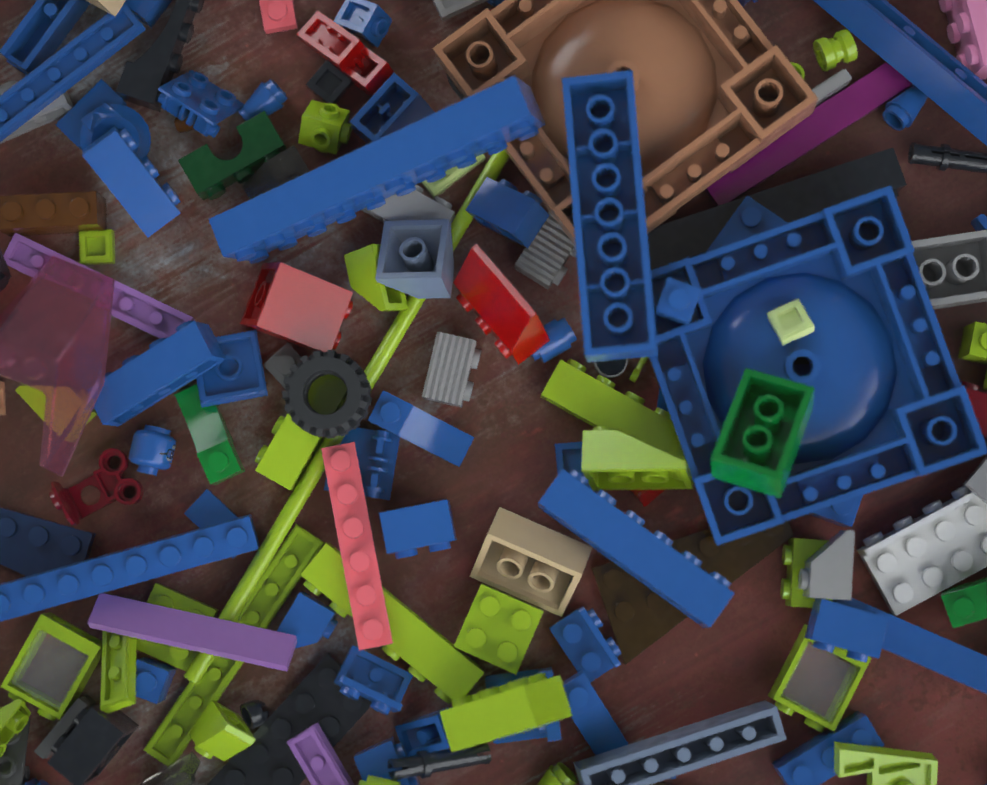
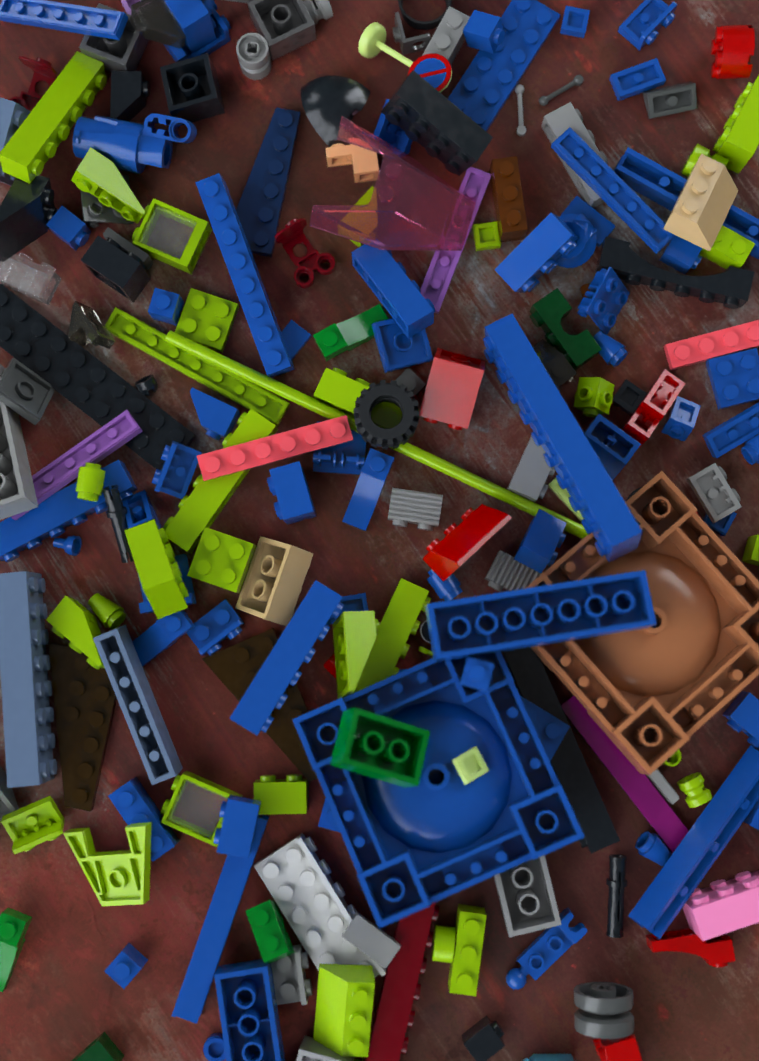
camera: 85 degrees right, 0 degrees up
medium lavender tile [88,593,297,671] -> none
lime tile [100,631,137,714] -> none
blue head [129,425,176,476] -> none
lime slope [189,700,256,761] -> none
lime slope [344,244,408,311] -> none
sand blue slope [375,219,454,299] -> none
light grey slope [798,530,855,600] -> none

